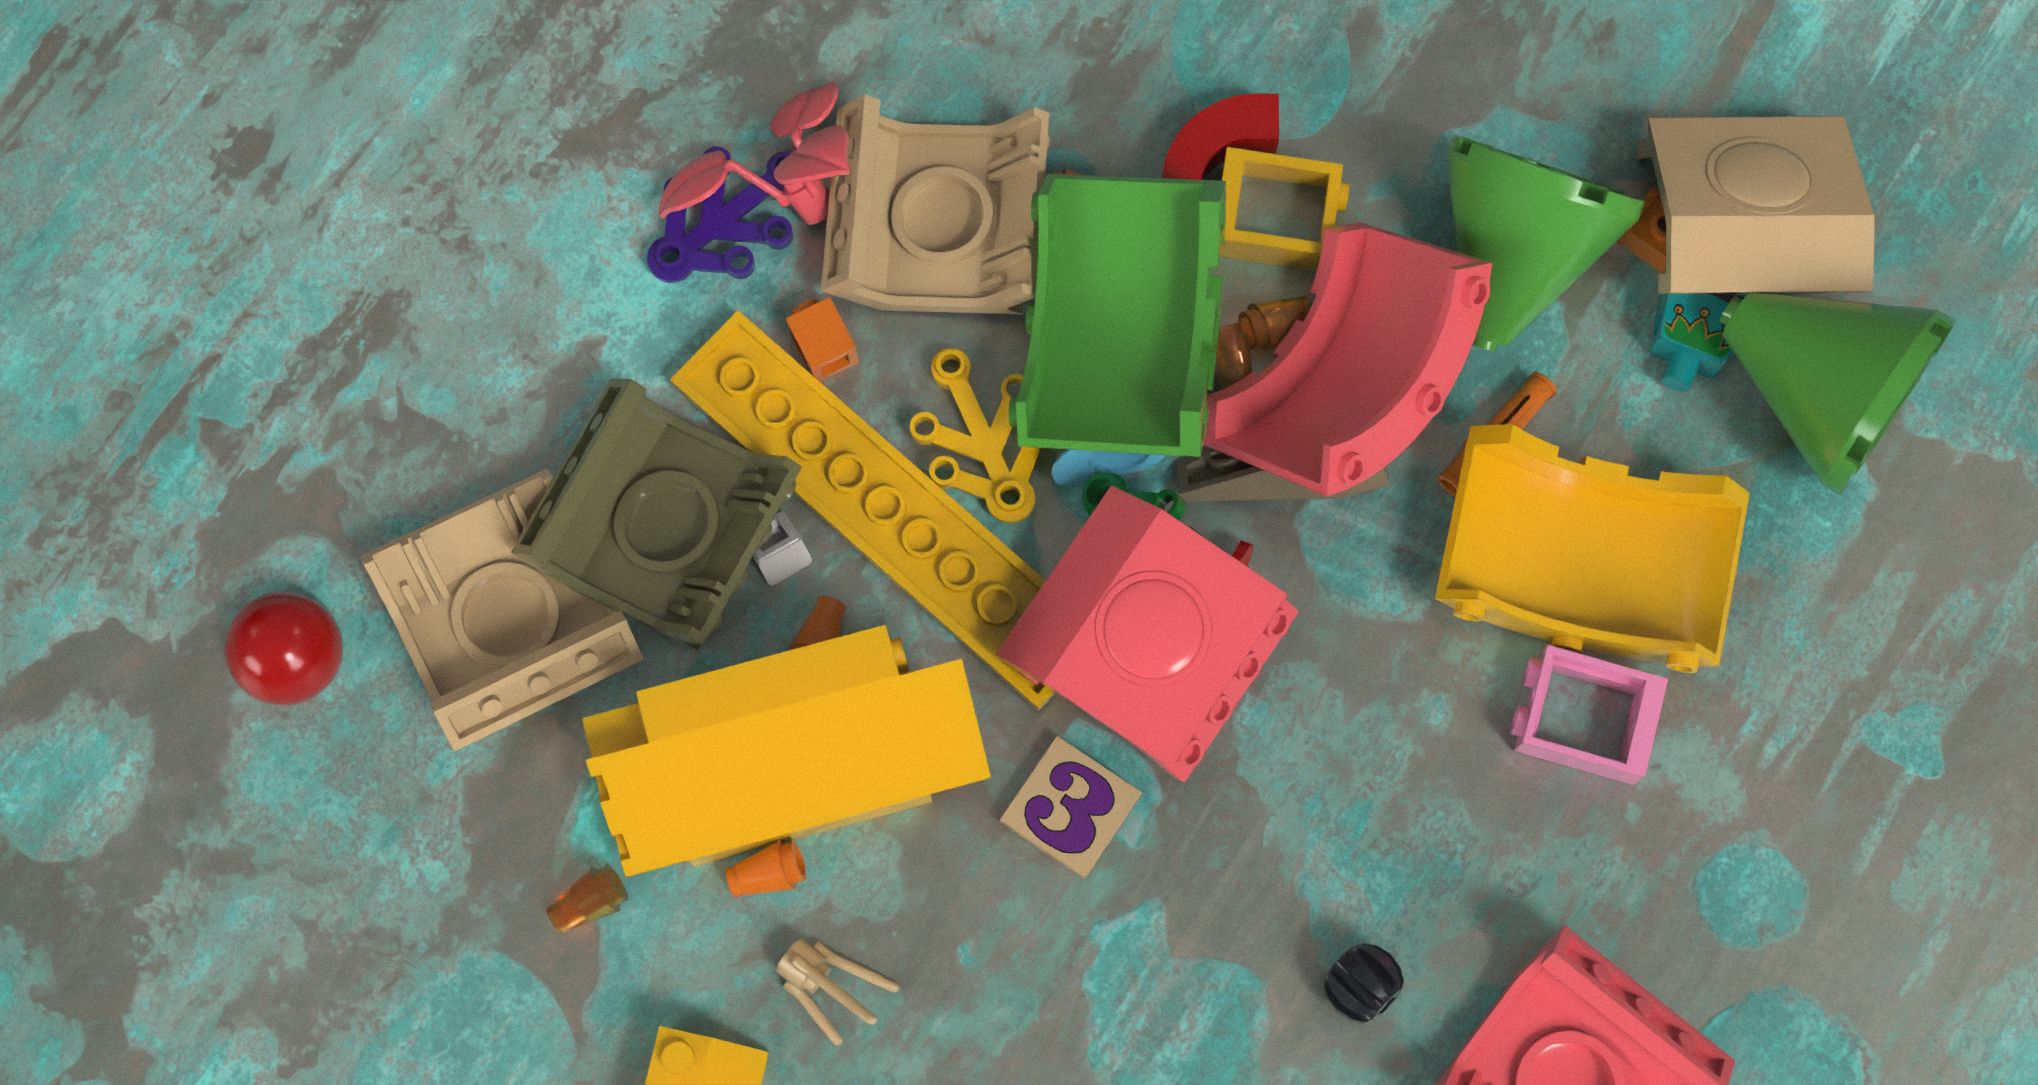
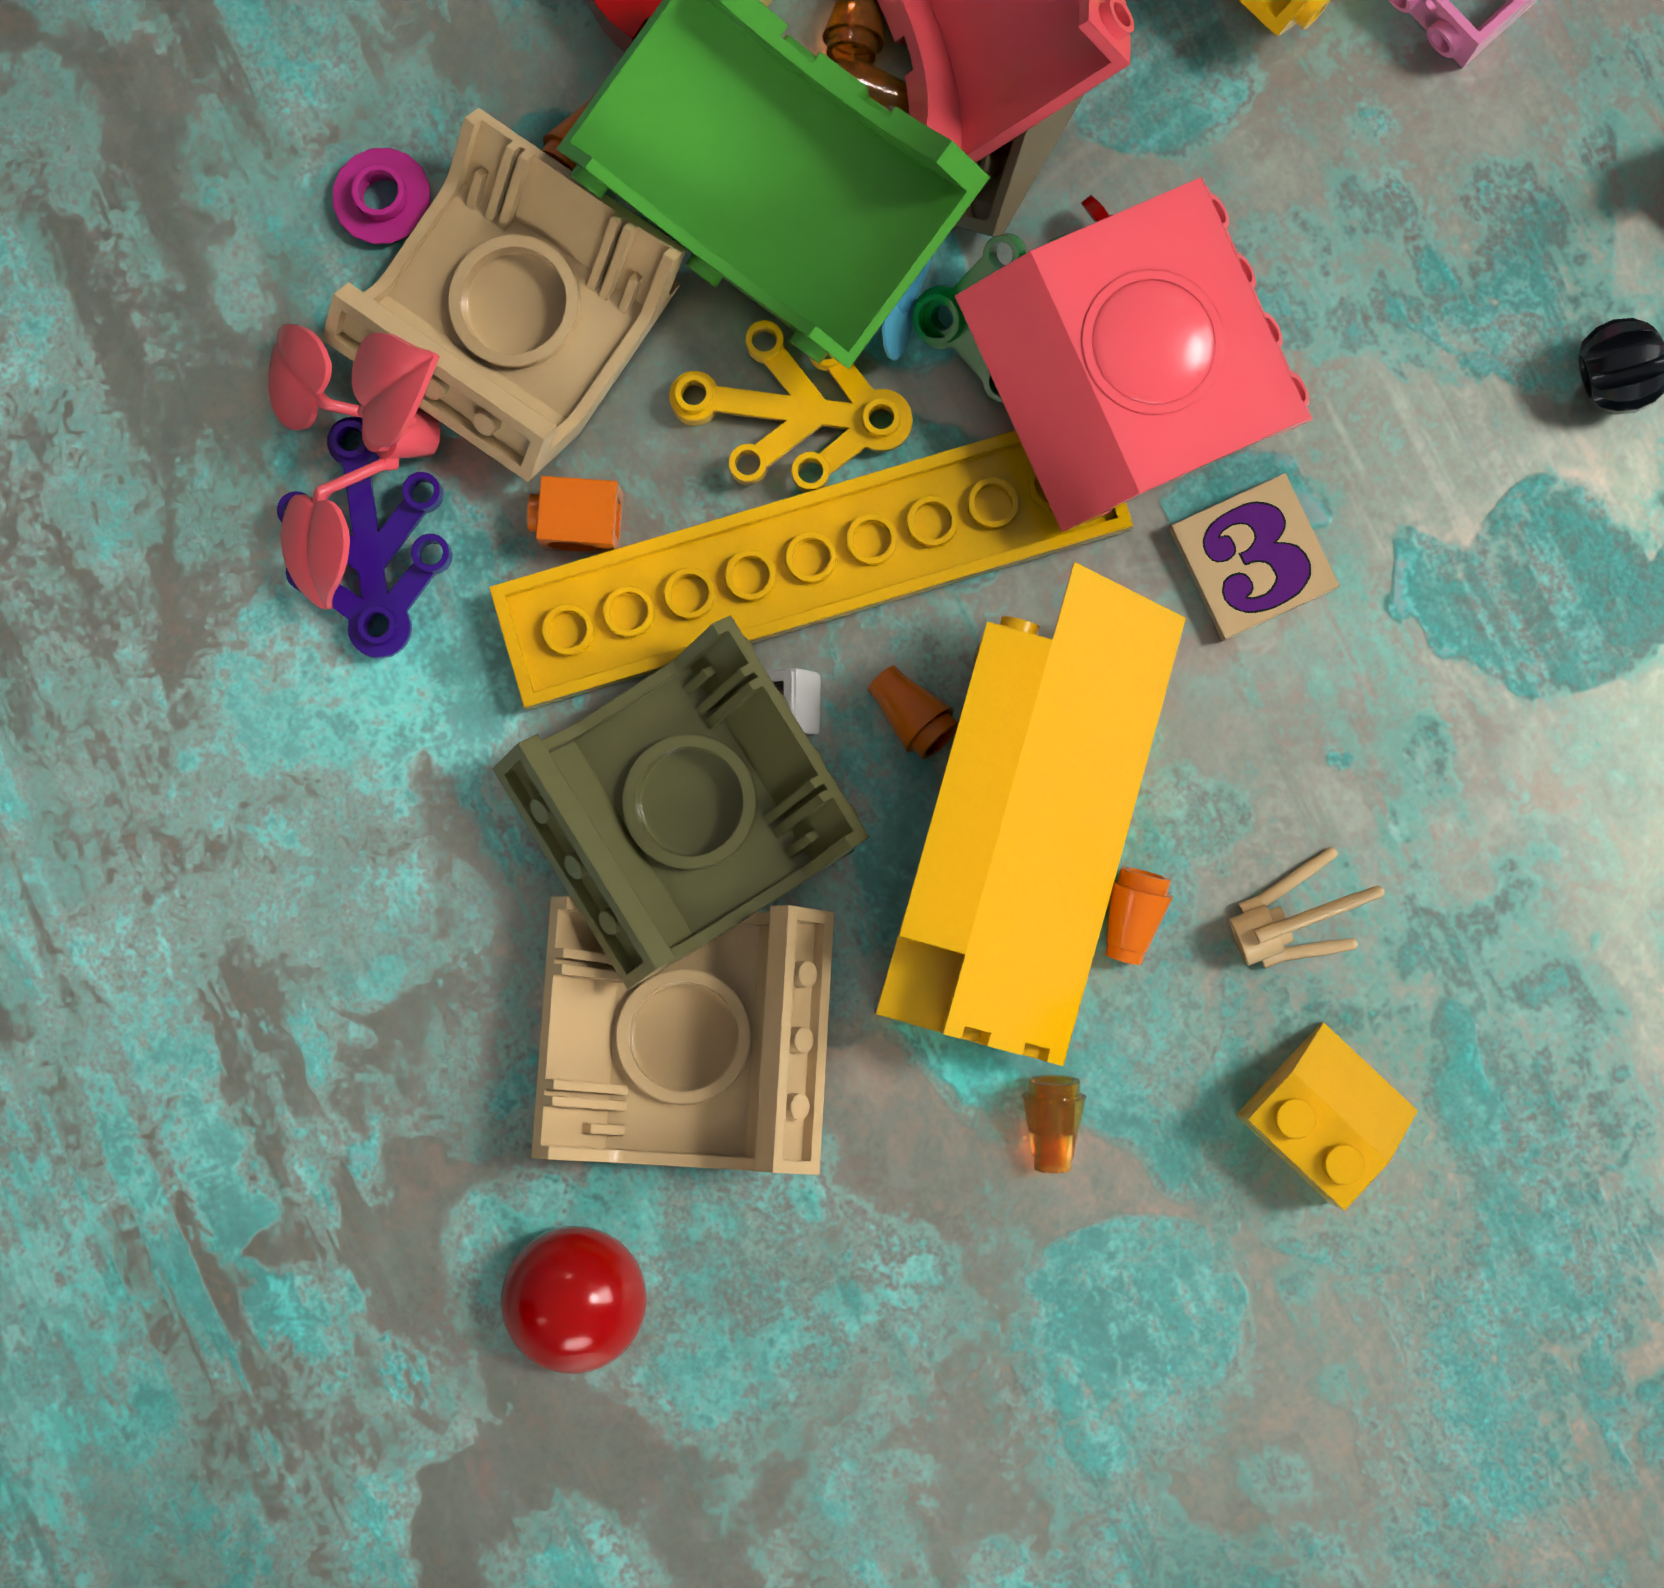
camera: 55 degrees left, 10 degrees up
none -> dark pink piece [333,148,430,244]

